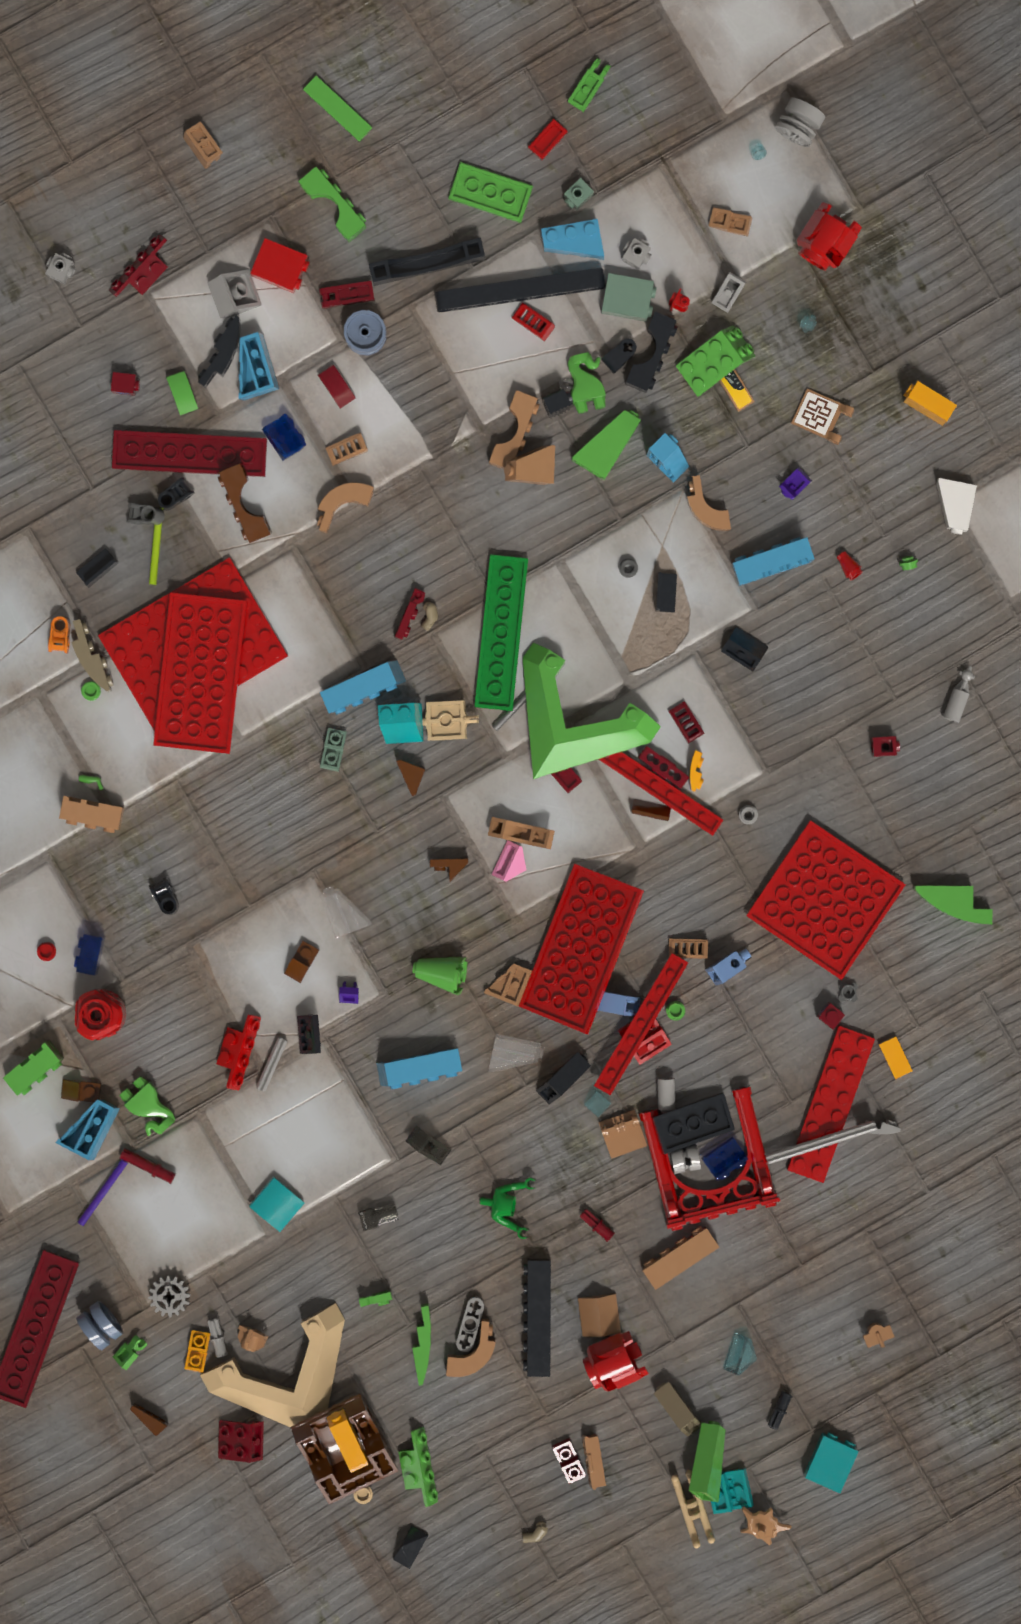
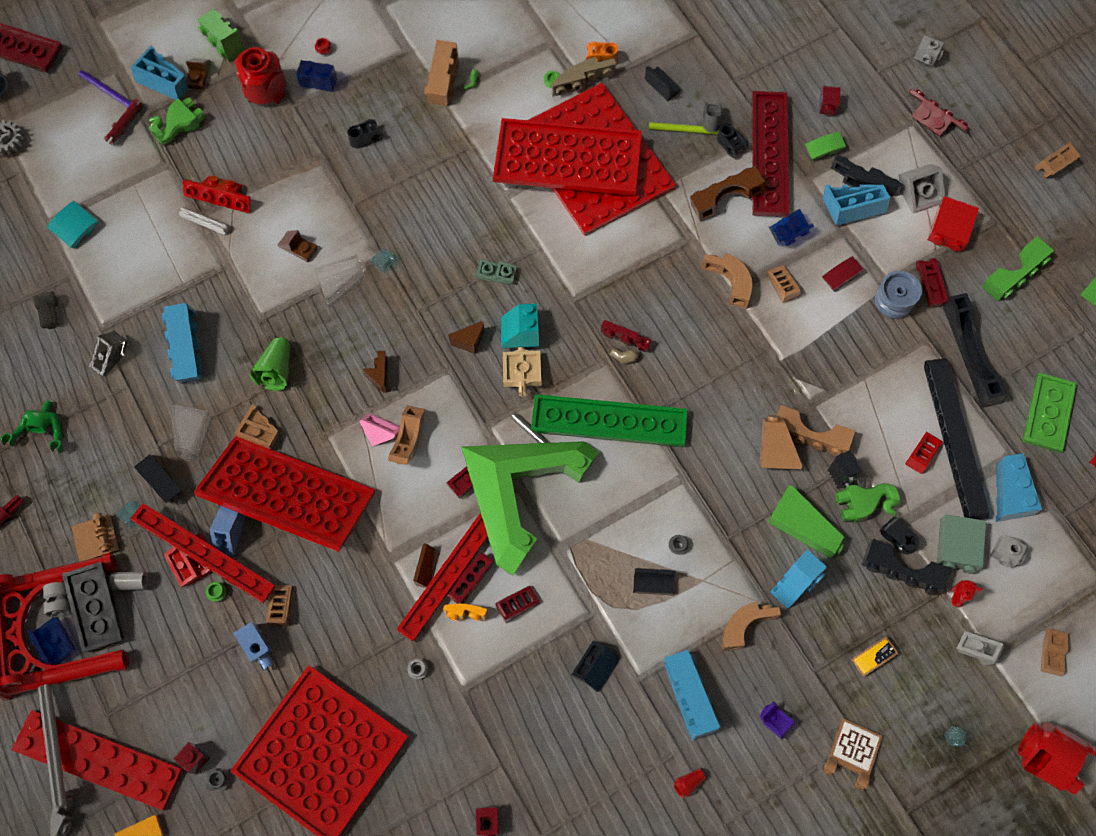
camera: 90 degrees right, 20 degrees down
black bracket [297,1014,321,1054] -> none
dark azure wedge [320,660,406,715] -> none
dark purple tile [339,981,359,1004] -> none
sand green brick [564,178,594,210] -> none
bright green bracket [676,326,755,397] -> none
none -> clear light blue slope [369,249,395,273]

